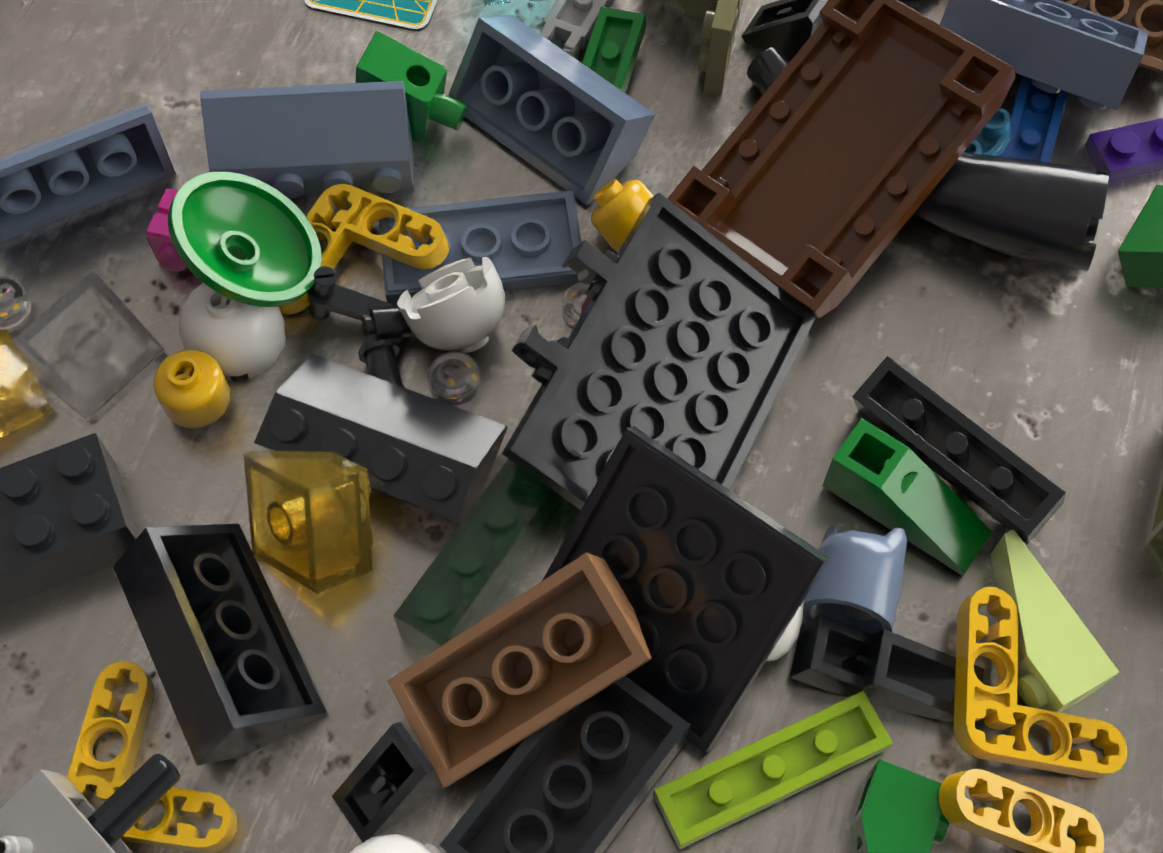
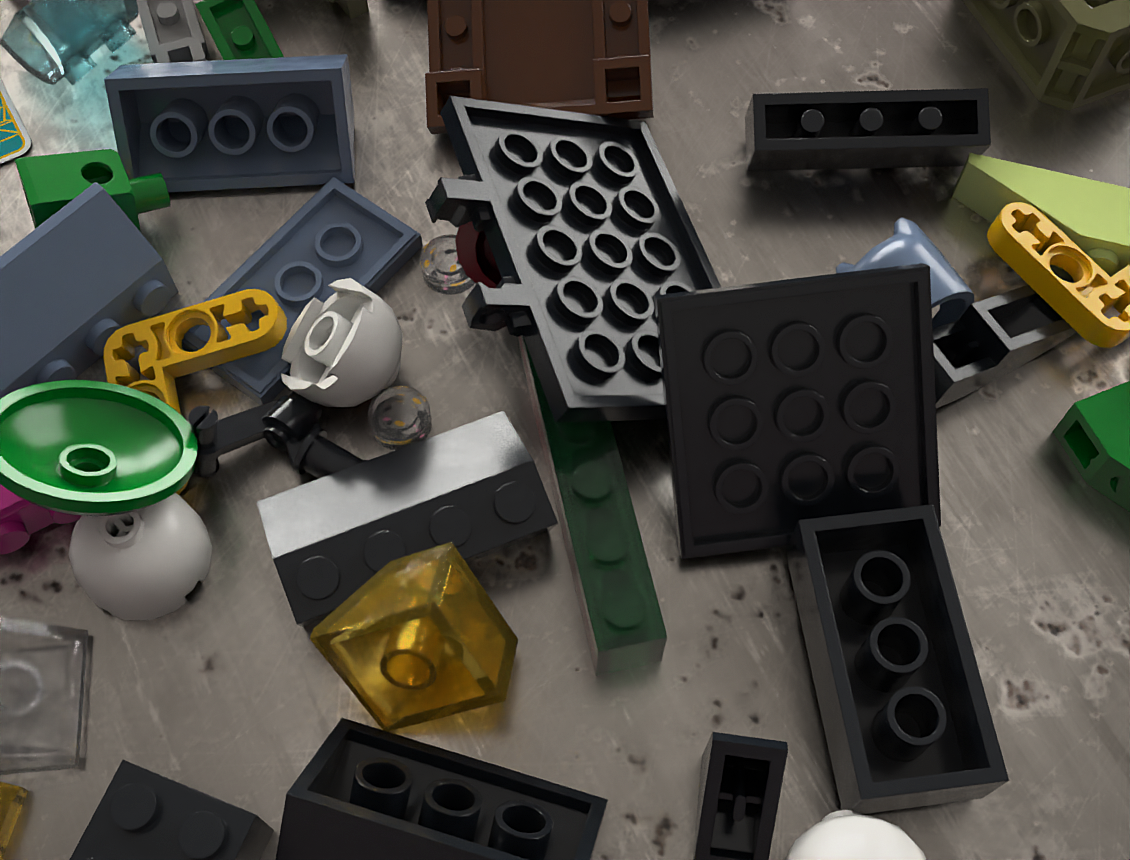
camera: 45 degrees left, 0 degrees up
yellow head [153,350,230,429] -> none
medium nougat slope [387,553,651,788] -> none
yellow head [591,179,653,252] -> none
lime plate [653,691,893,850] -> none
green slope [822,418,992,576] -> none

